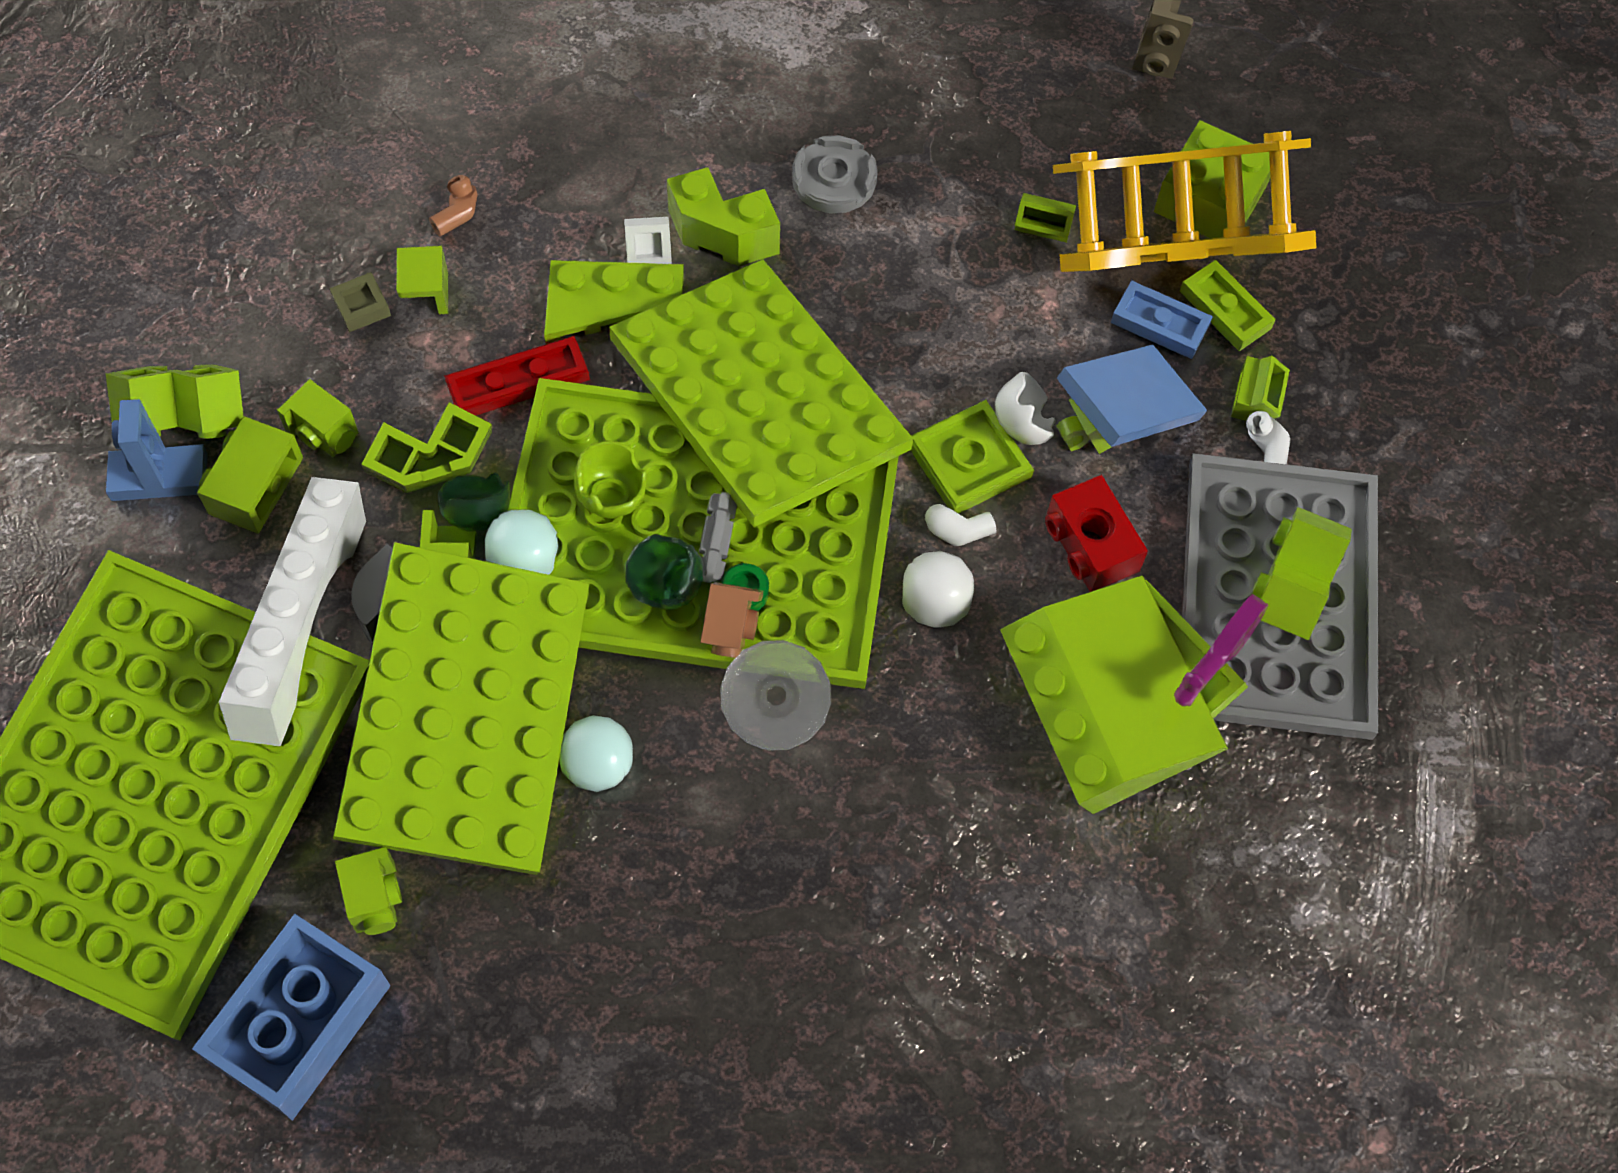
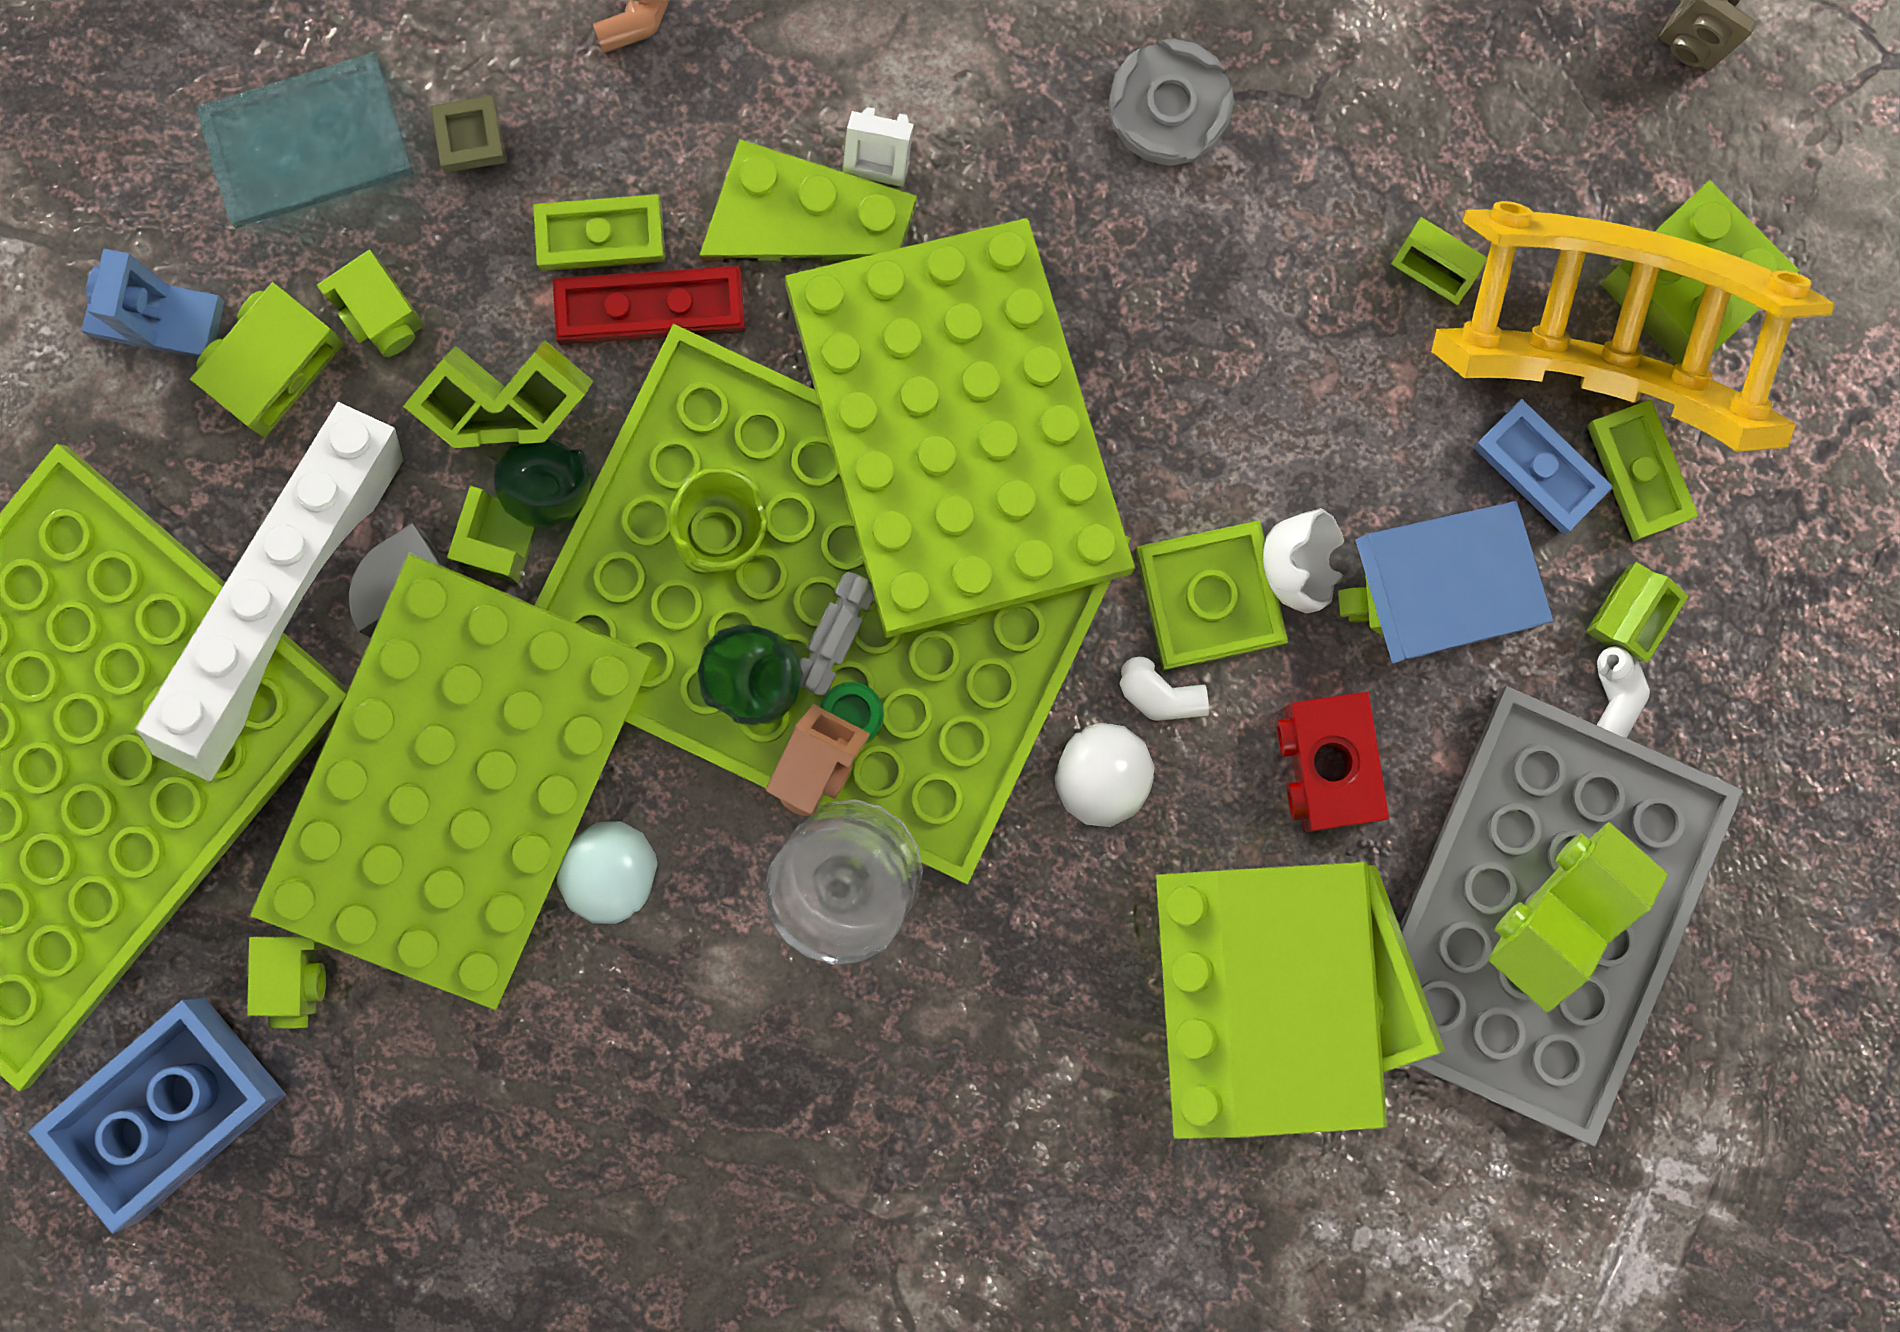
camera: 20 degrees right, 20 degrees up
lime brick [105,365,243,438] -> none
lime panel [396,246,448,315] -> none
light aqua hair [485,509,558,575] -> none
lime brick [667,167,780,266] -> none
magenta piece [1174,594,1268,706] -> none
none -> clear light blue tile [196,52,415,229]
none -> lime plate [533,194,666,272]

